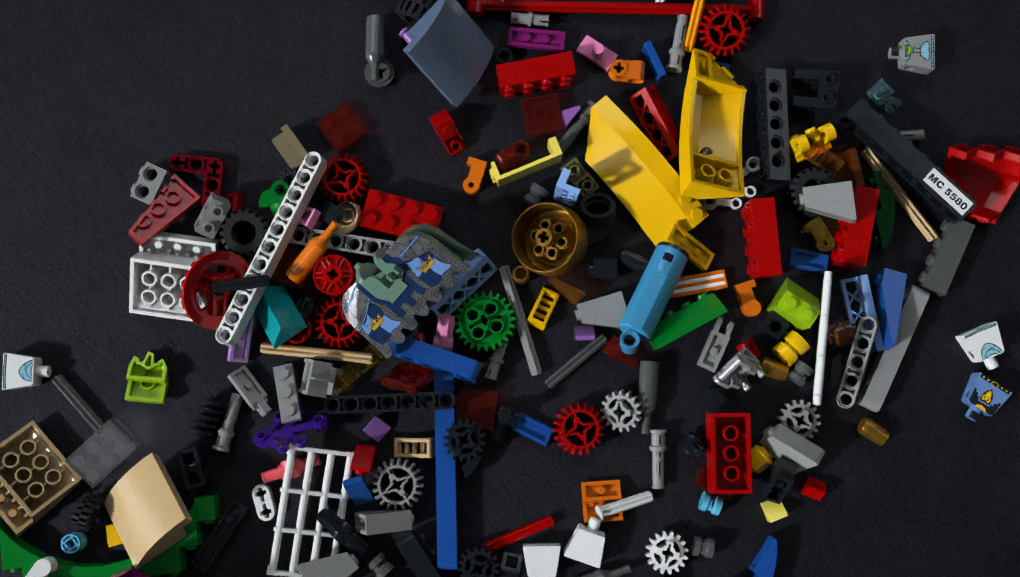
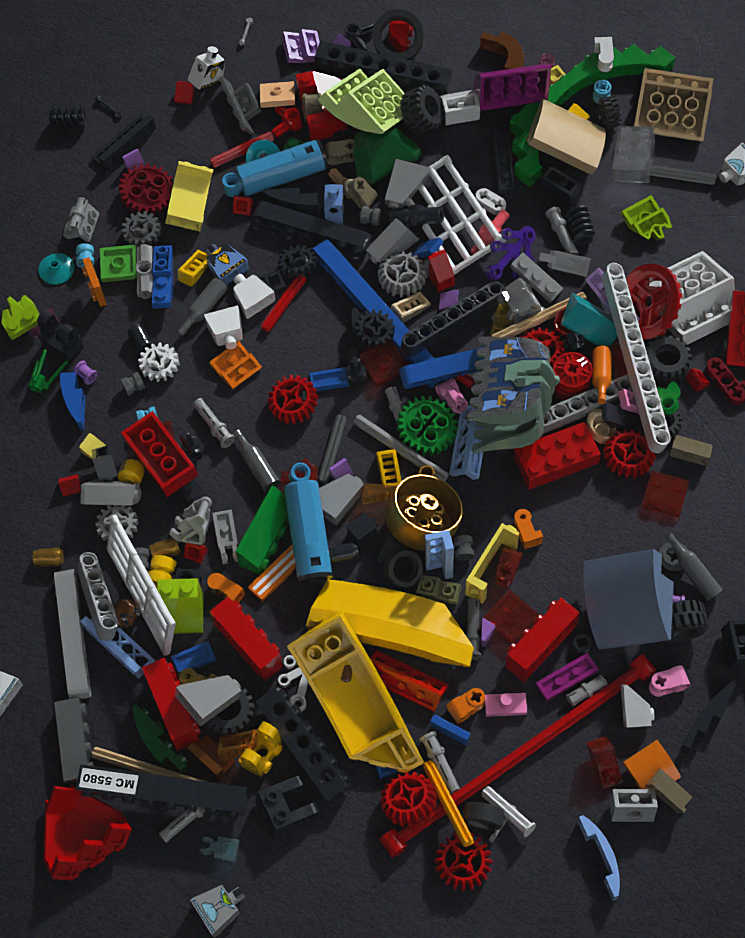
camera: 145 degrees right, 20 degrees down
light grey brick [194,192,231,239] -> none
black axle [212,275,270,293] -> none
clear red plate [381,363,434,394] -> none
red slope [429,109,467,156] -> none
white axle [595,491,653,521] -> none
light grey gear [600,389,643,432] -> none
yellow plate [662,223,715,271] -> none
blue slope [873,268,907,350] -> none

